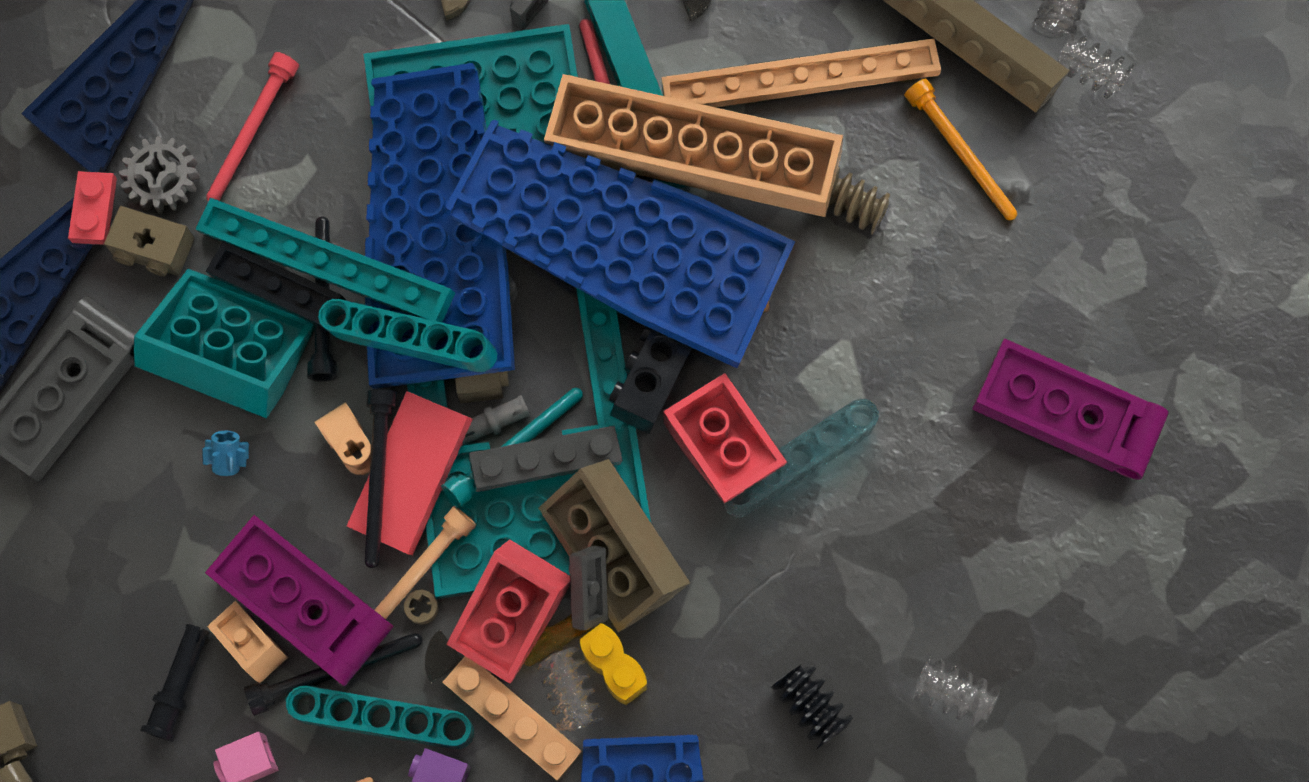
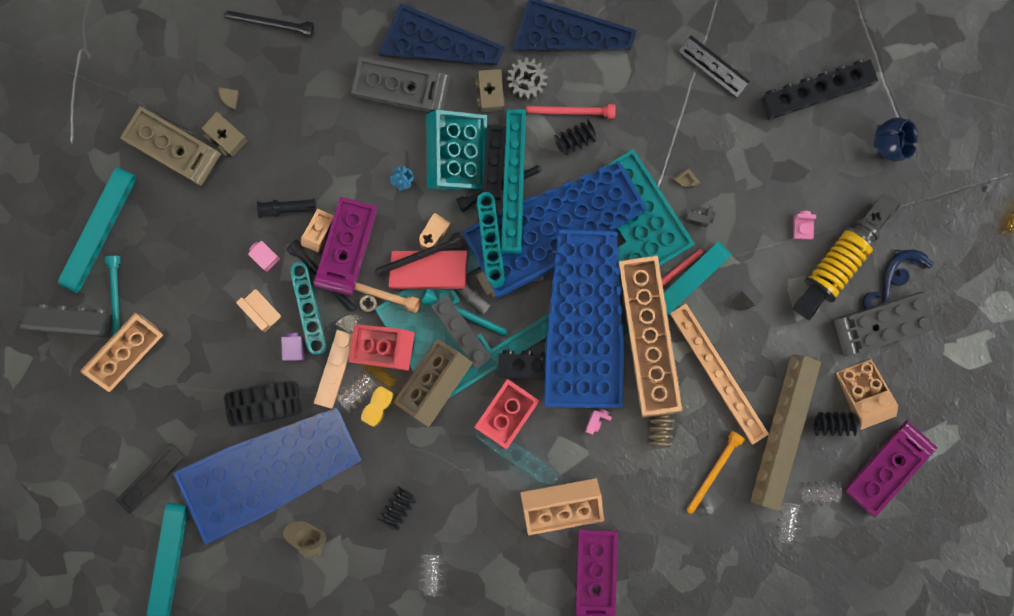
camera: 60 degrees right, 10 degrees up
coral plate [68,171,117,245] -> none
dark grey plate [569,545,608,631] -> none
none -> light nougat slope [521,478,604,535]
none -> black piece [554,119,596,156]
none -> bright pink bracket [584,408,612,435]

